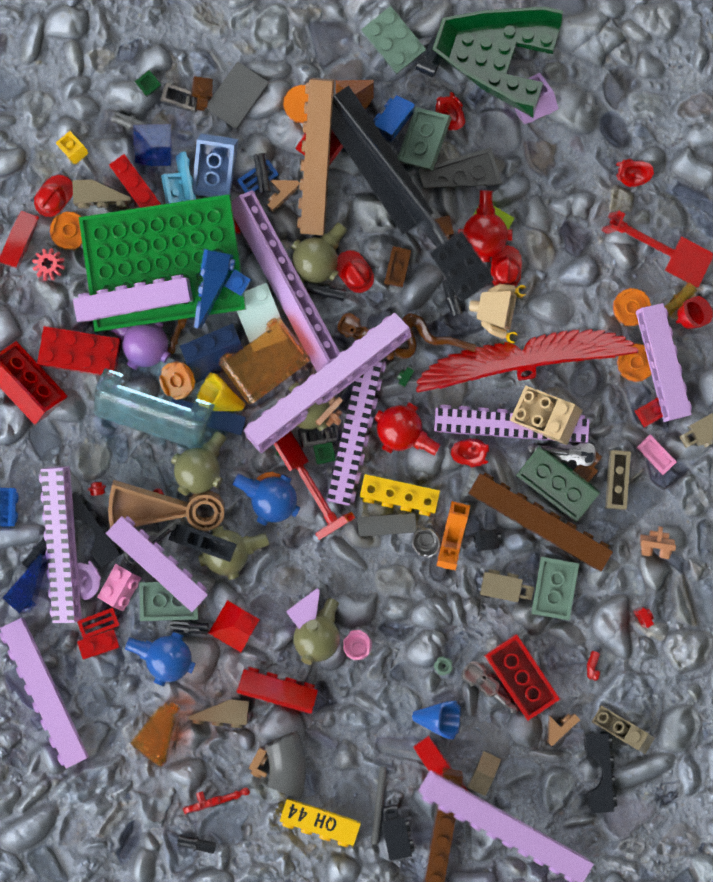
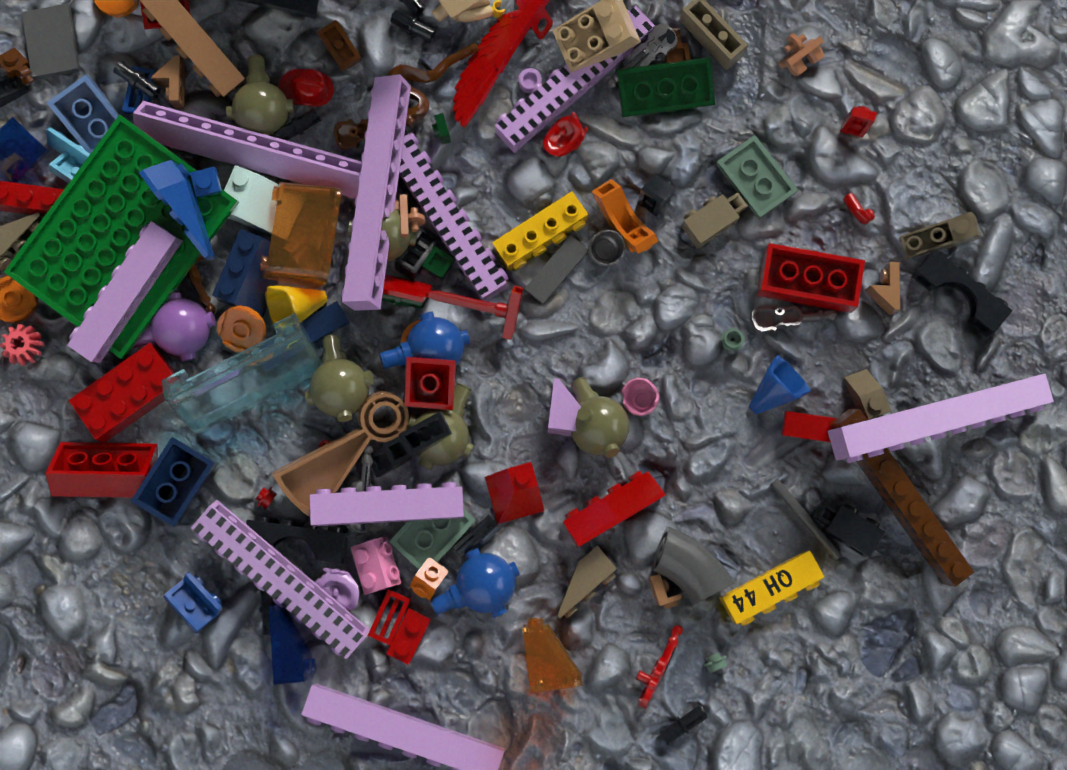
camera: 45 degrees left, 5 degrees down
red piece [374,402,441,456] -> none
reddish brown brick [467,473,613,572] -> none
none -> dark blue slope [131,437,218,527]
none -> red slope [404,357,456,410]
none -> orange bracket [410,558,448,601]
none -> lavender tile [518,68,542,94]
none -> sand green plate [704,653,728,673]

